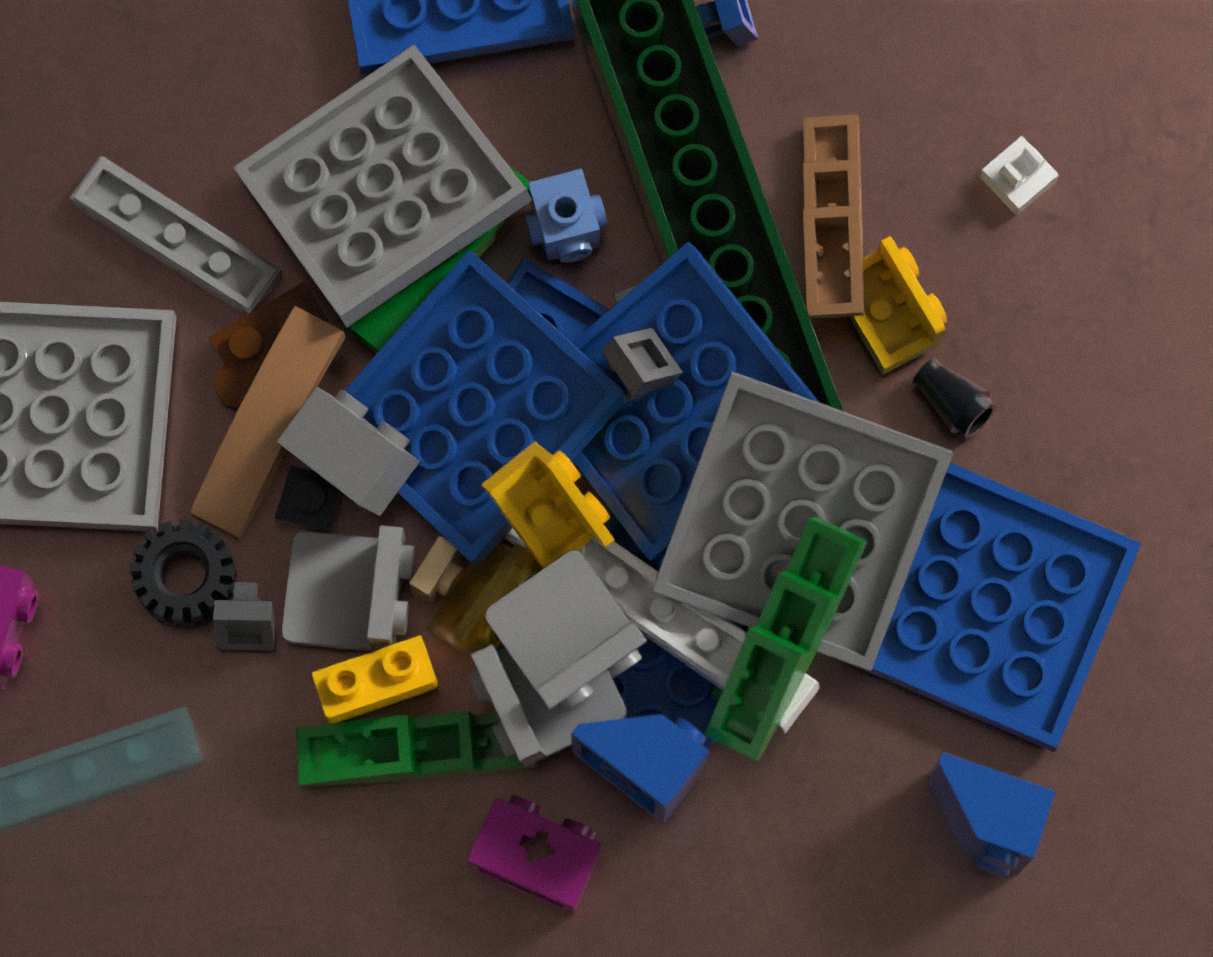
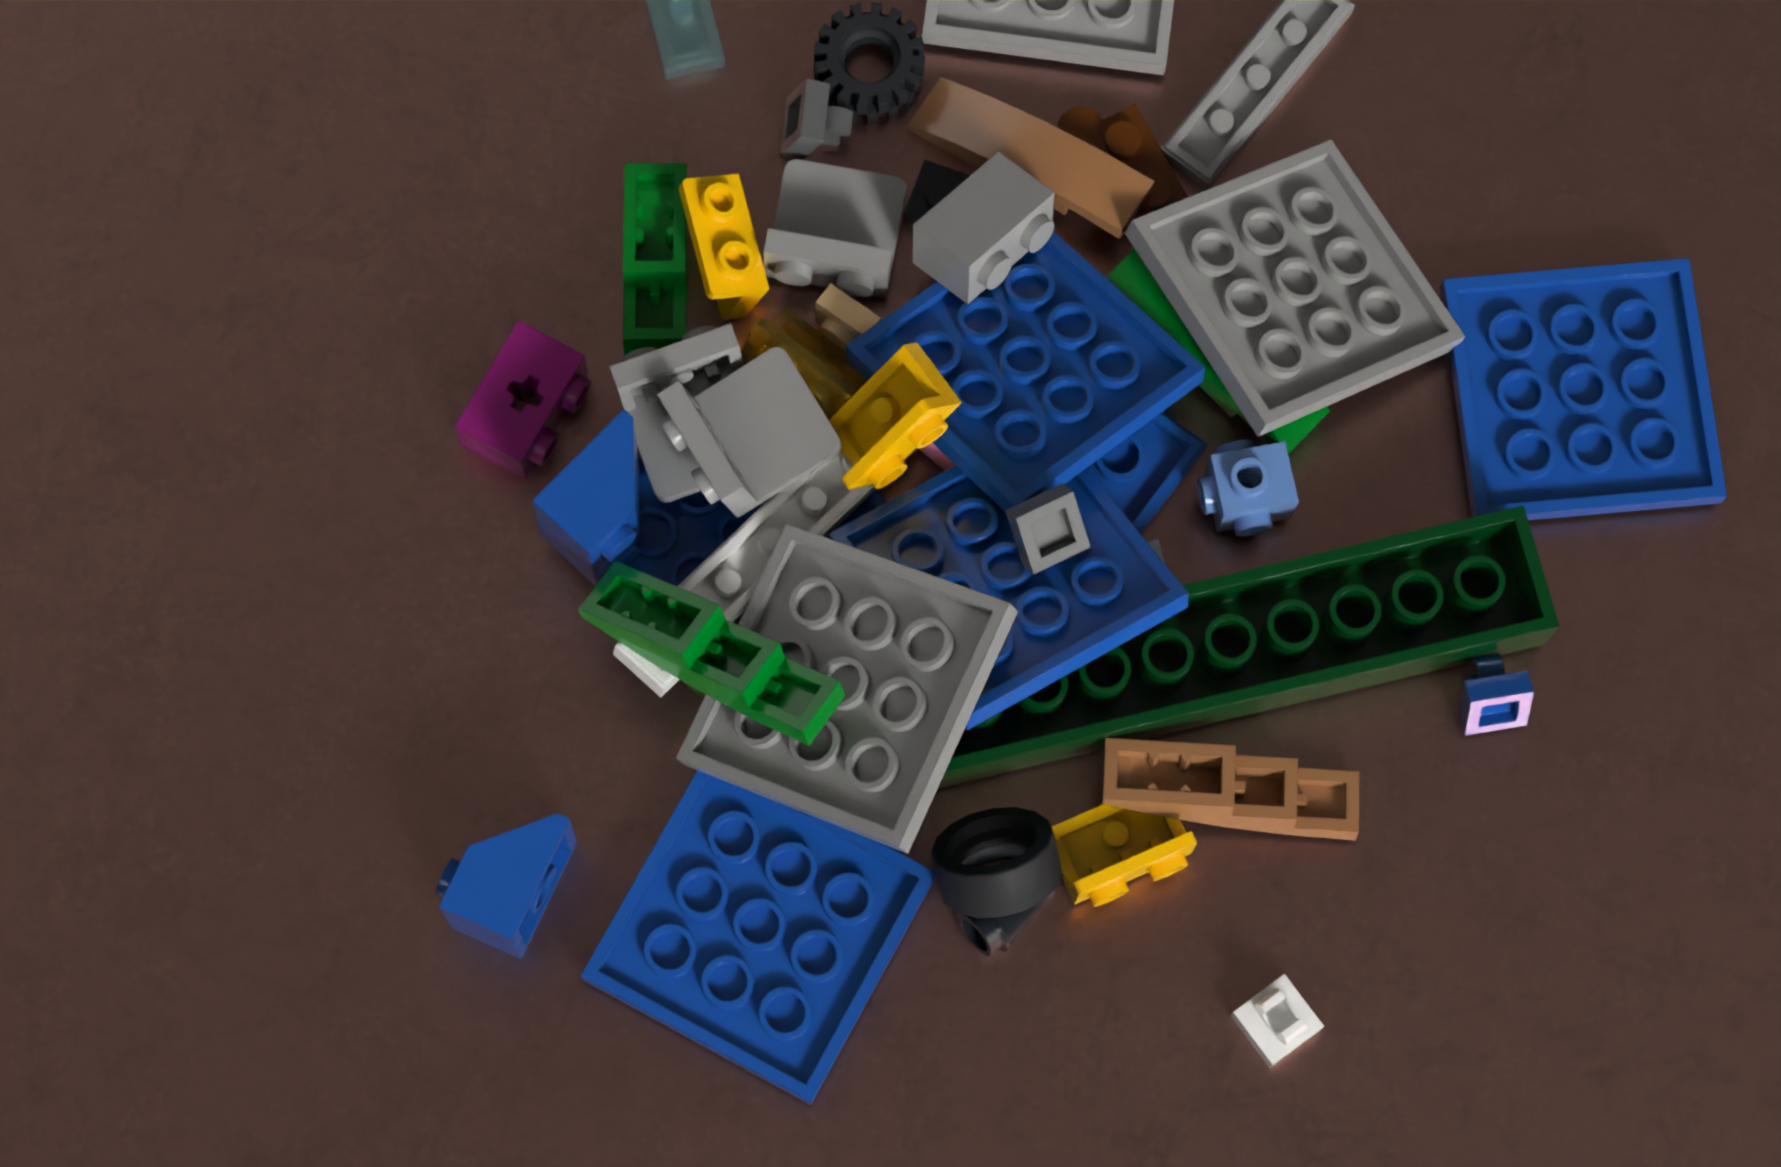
camera: 90 degrees right, 0 degrees up
none -> black tyre [931,807,1062,918]

